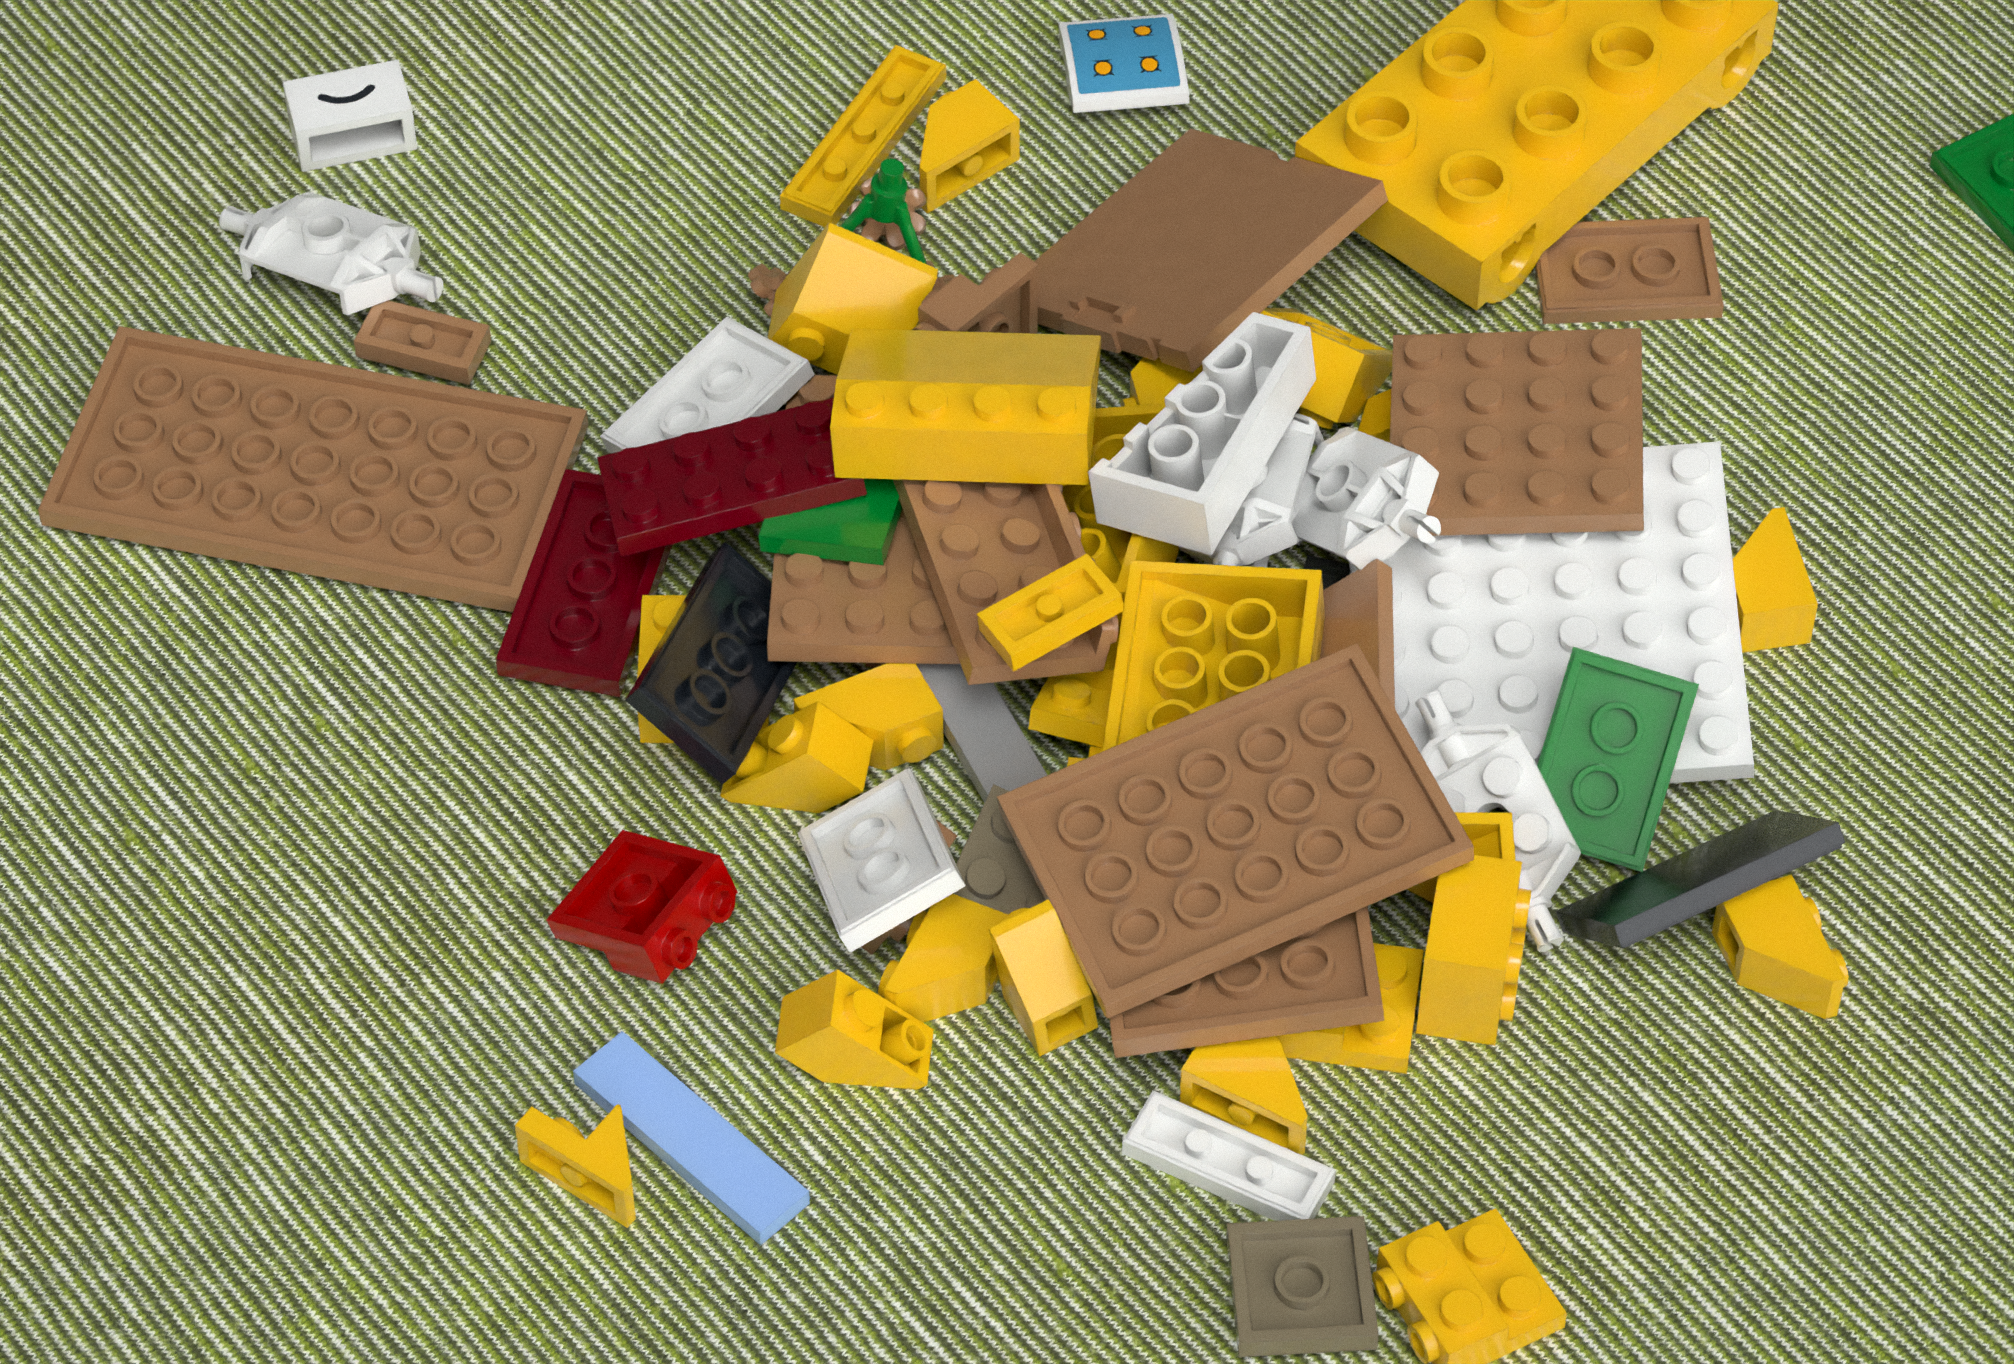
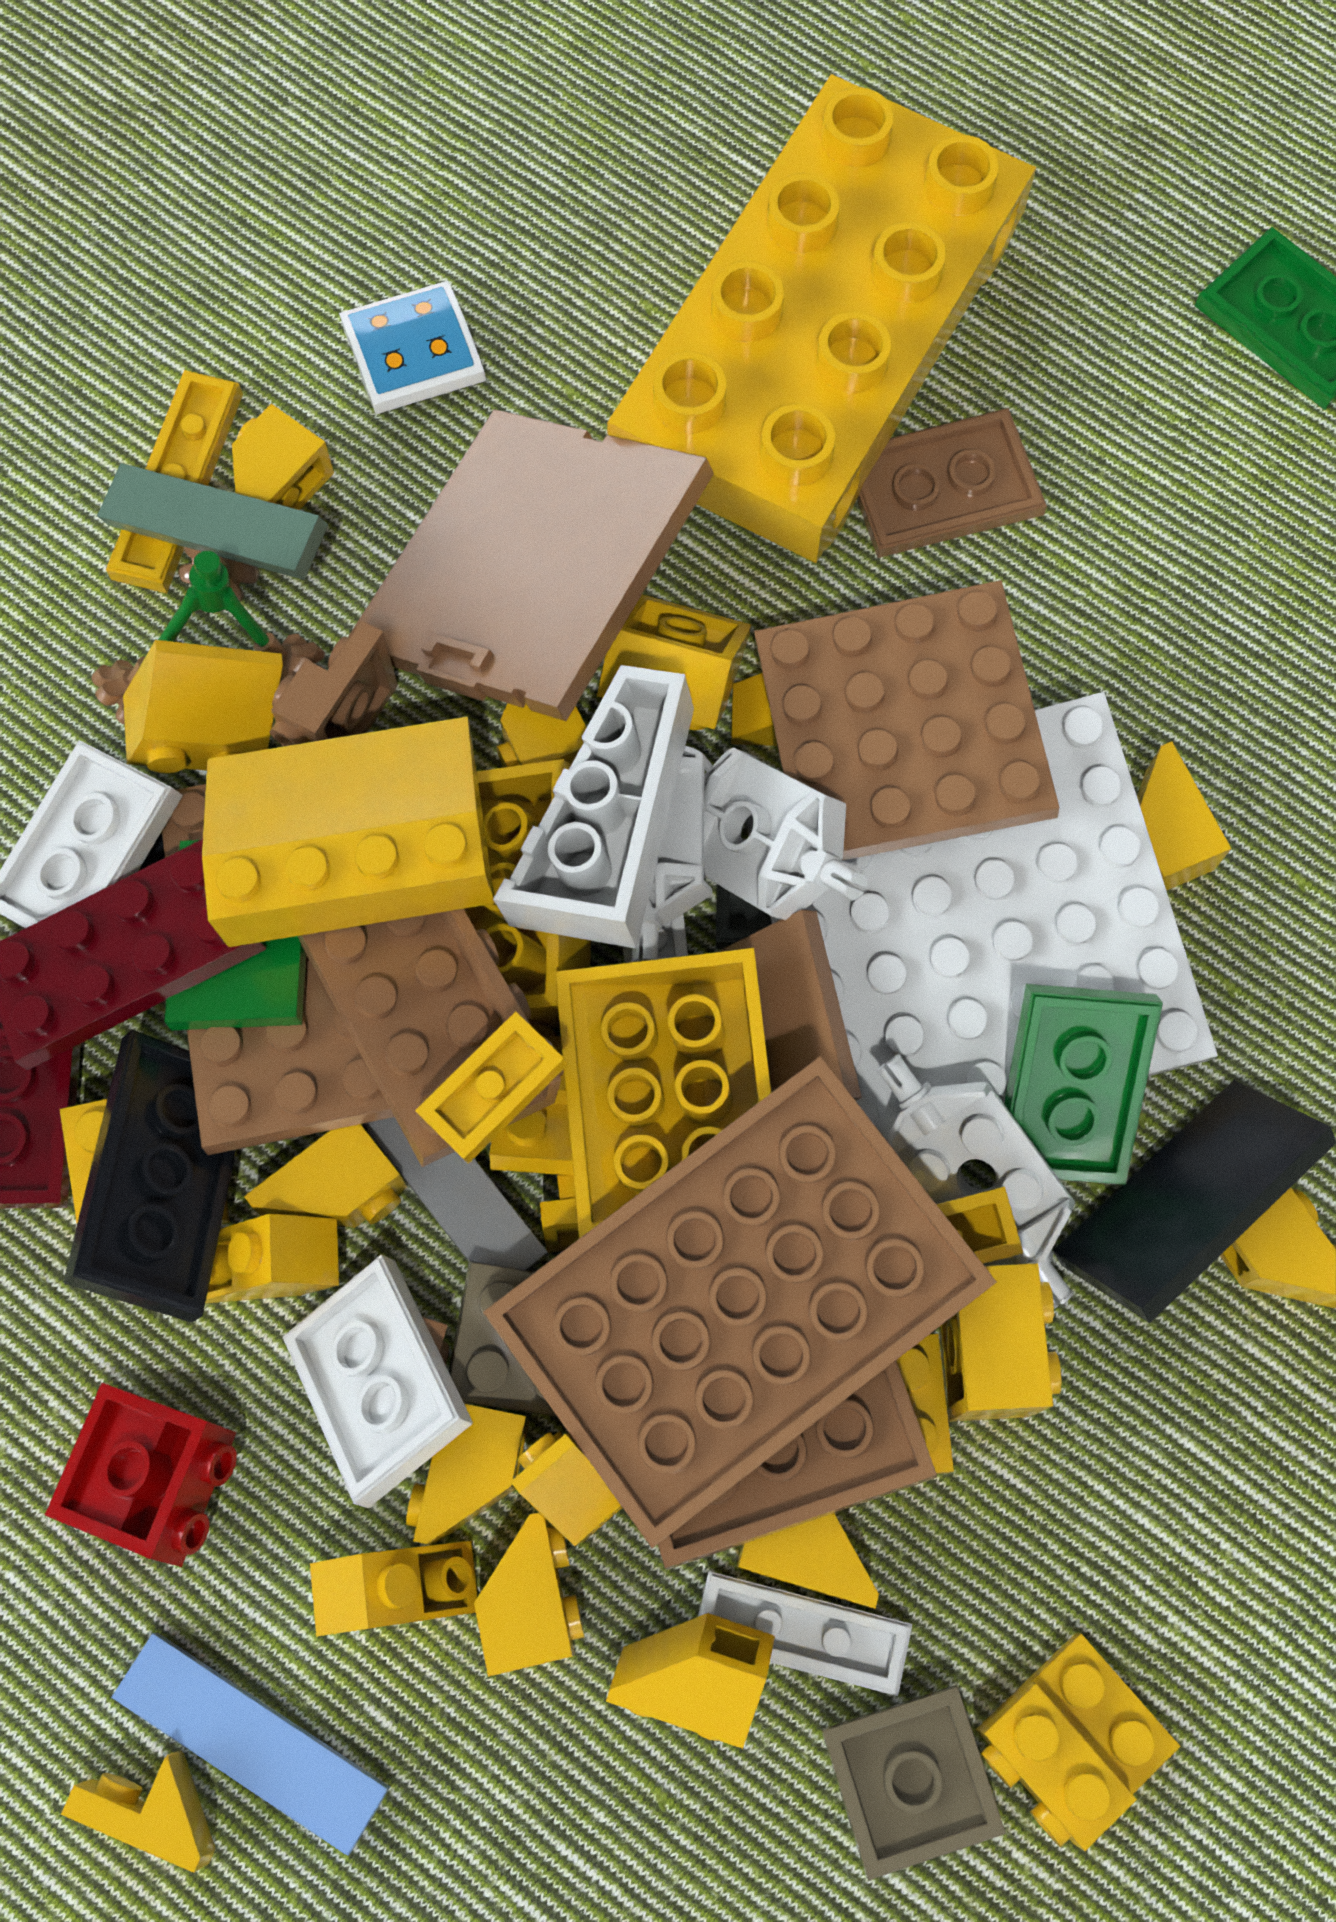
camera: 15 degrees left, 20 degrees up
none -> sand green tile [97,463,328,580]
none -> yellow slope [474,1513,585,1677]
none -> yellow slope [606,1613,775,1749]

